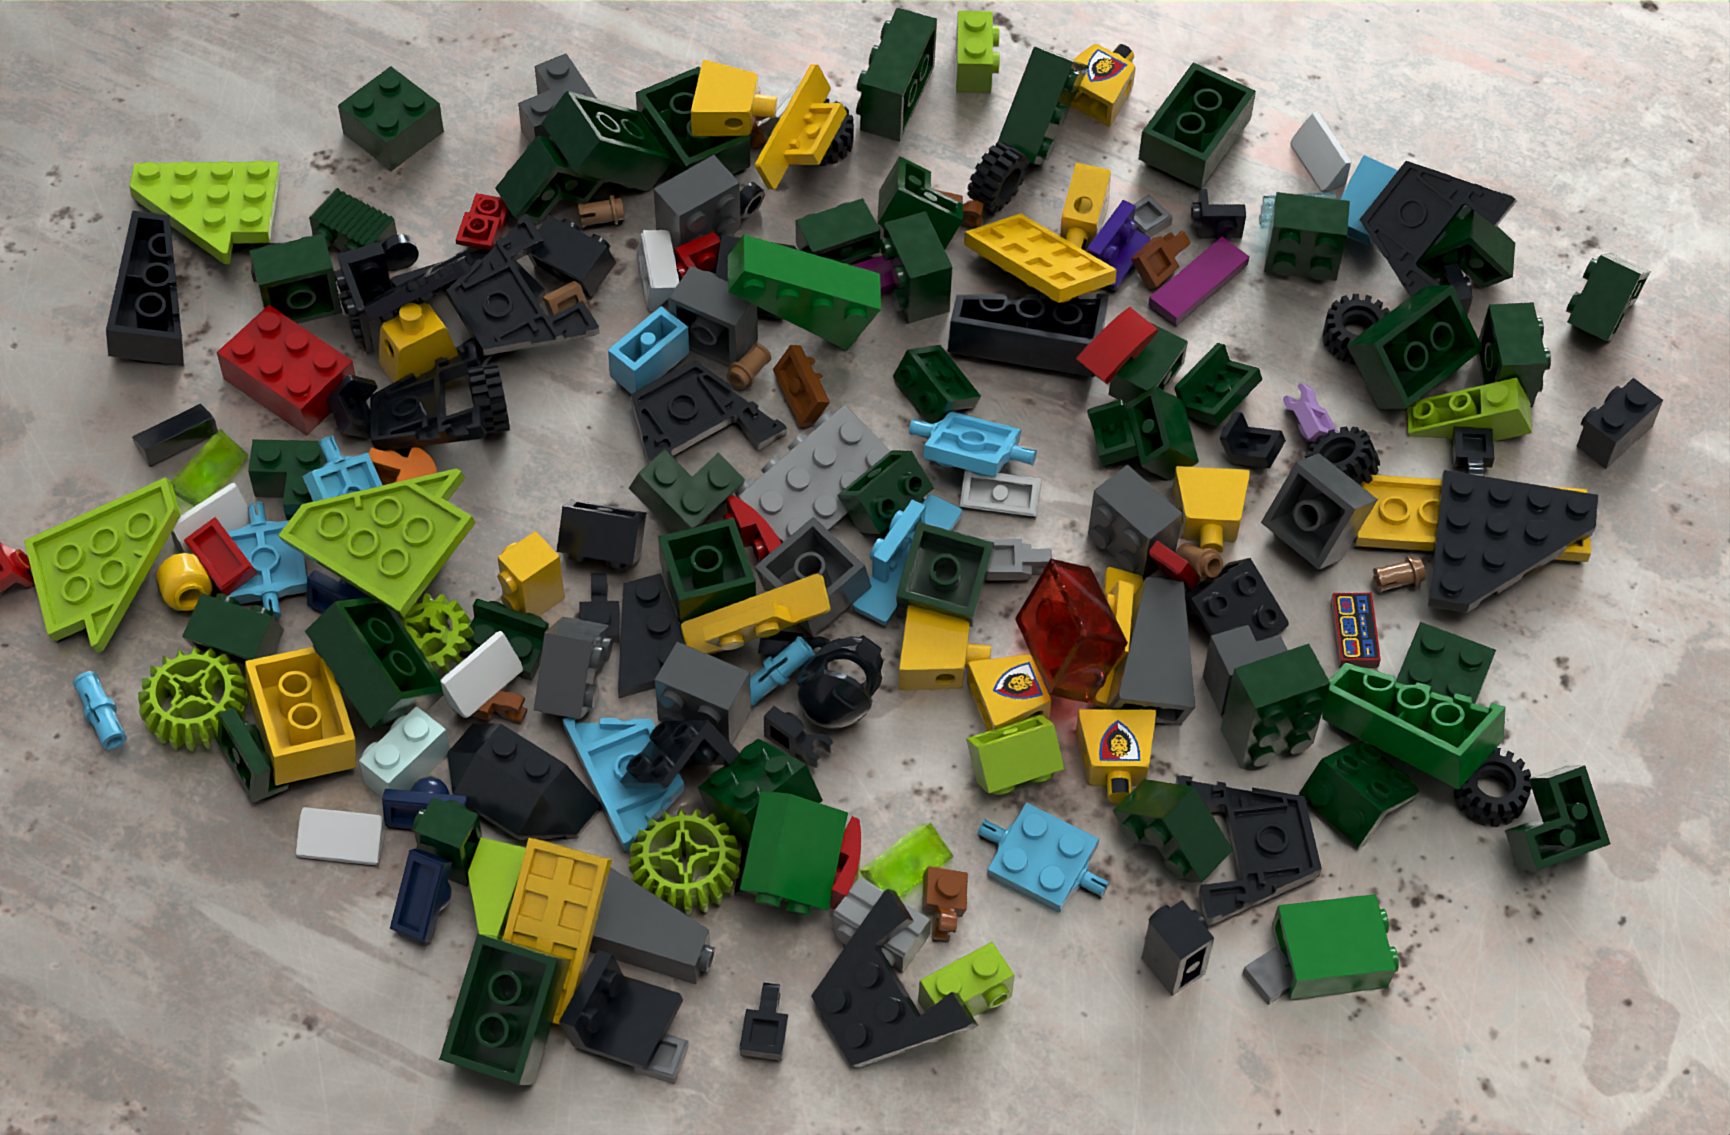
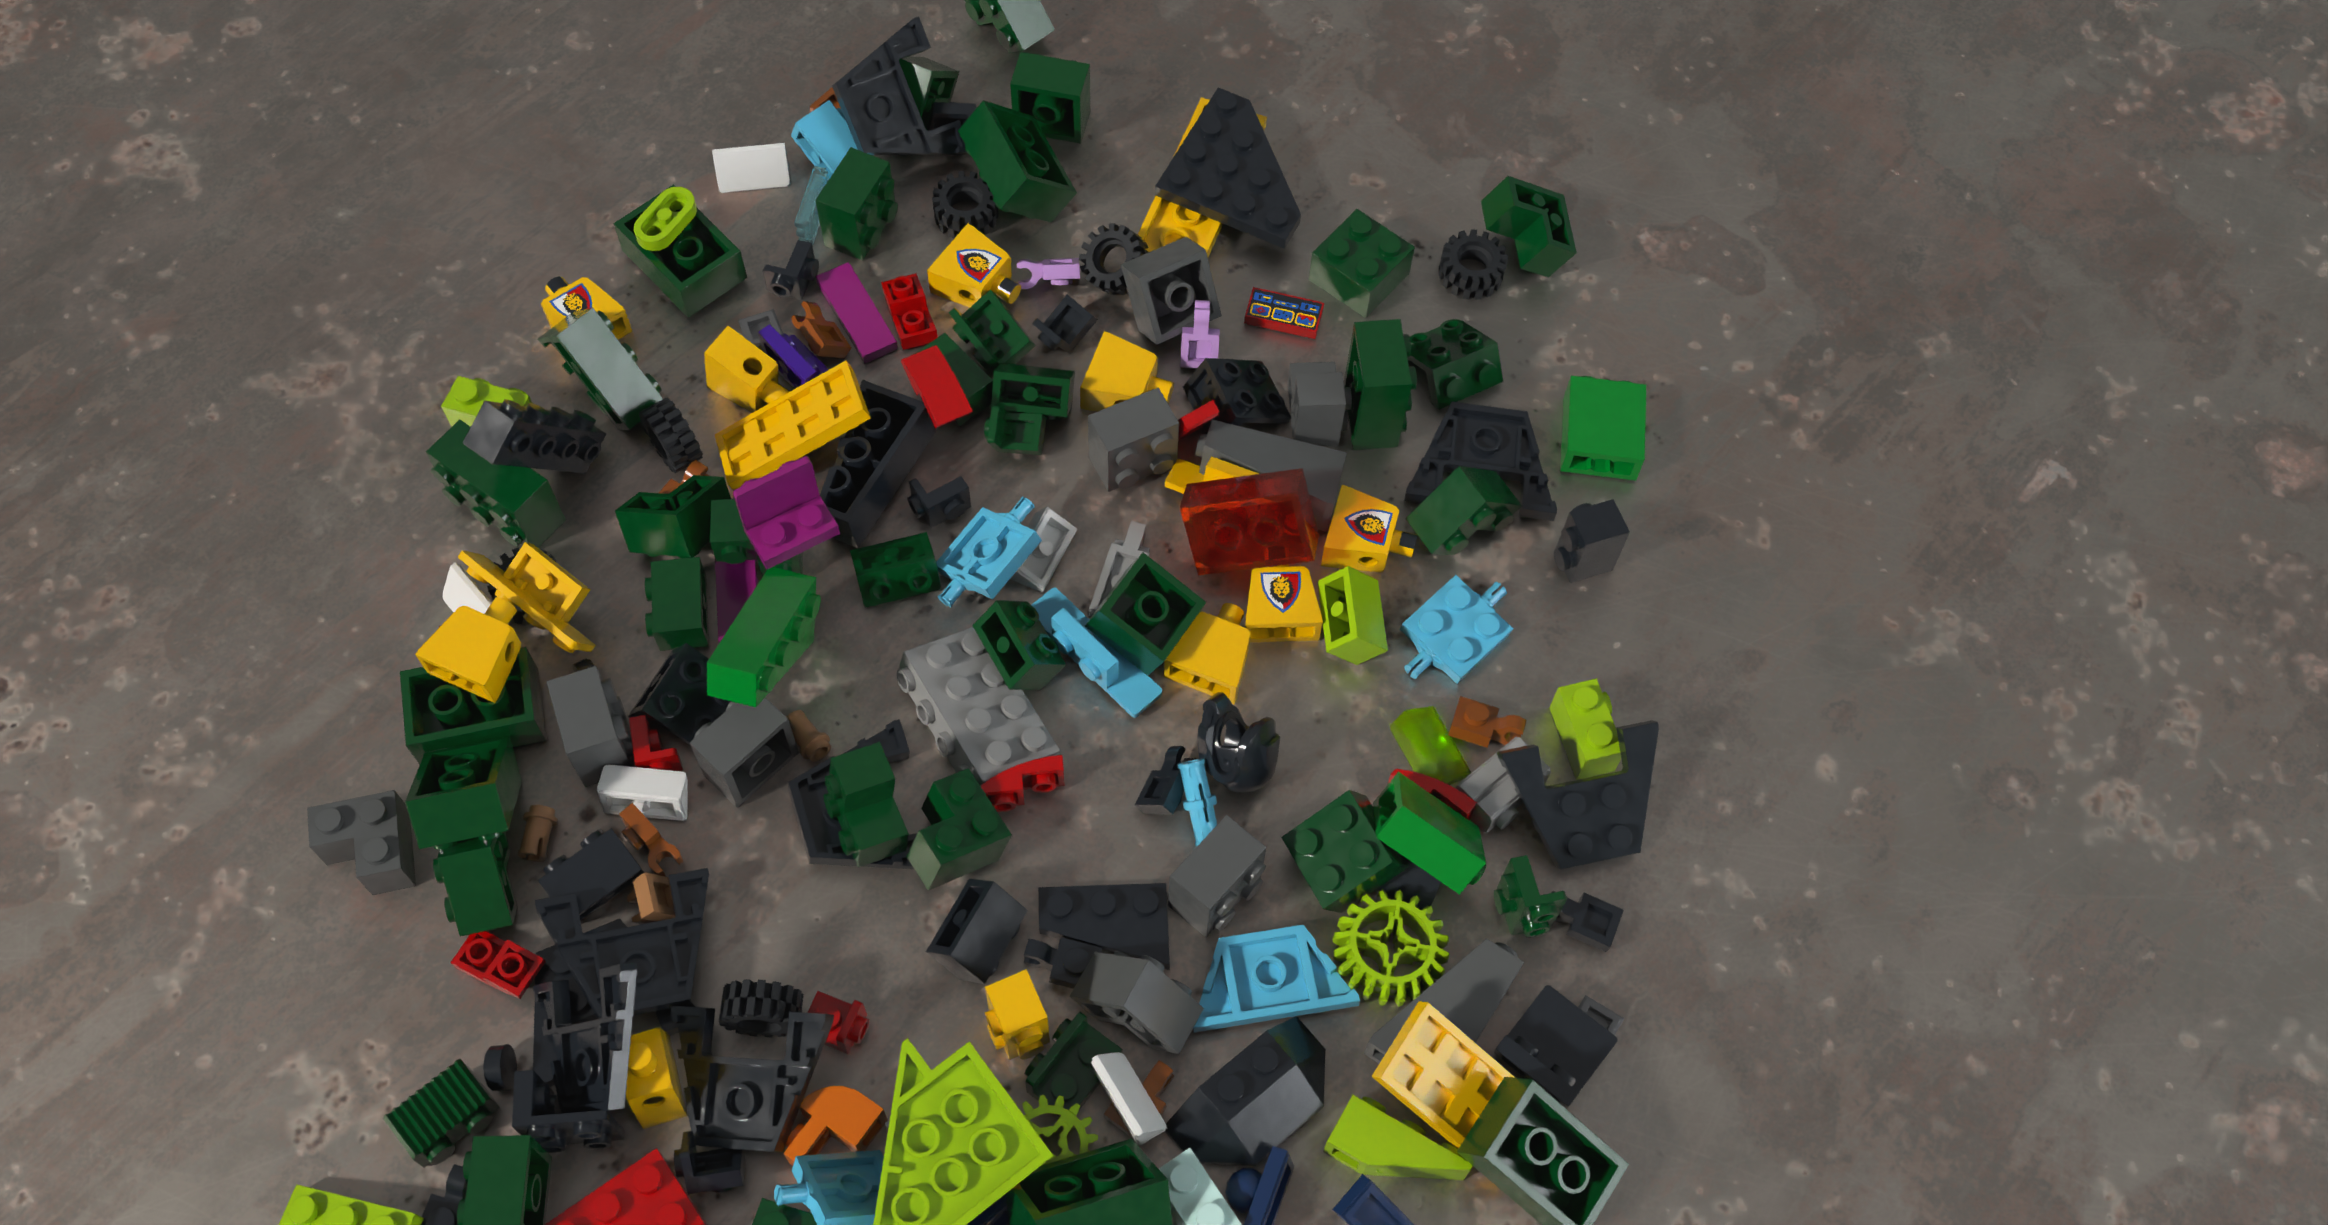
camera: 75 degrees left, 5 degrees up
dark green brick [338,66,444,171] -> none
dark green brick [412,797,482,887] -> none
medium azure brick [608,306,689,394] -> none
black bracket [620,720,739,789] -> none
dark green brick [658,518,756,625] -> none
yellow bracket [681,574,831,655] -> none
dark grey brick [755,517,872,637] -> none
black plate [764,706,833,768] -> none
dark orange plate [773,345,830,427] -> none
medium nougat pin [1176,542,1223,579] -> none
flat silver tile [1243,946,1293,1005] -> none
green wedge [1322,663,1506,790] -> none
medium nougat pin [1373,556,1426,593] -> none
lime slope [1407,378,1532,441] -> none
black plate [1452,426,1495,476] -> none
black brick [1577,378,1663,469] -> none
none -> black brick [463,399,606,474]
none -> dark orange plate [619,803,684,877]
none -> lime plate [634,187,697,251]
none -> magenta bracket [733,456,840,570]
none -> red bracket [807,991,869,1054]
none -> dark green brick [823,742,909,867]
none -> red slope [881,273,938,350]
none -> black bracket [907,476,971,528]
none -> yellow torso [927,223,1021,308]
none -> lavender plate [1180,300,1220,368]
none -> dark green bracket [1494,855,1567,937]

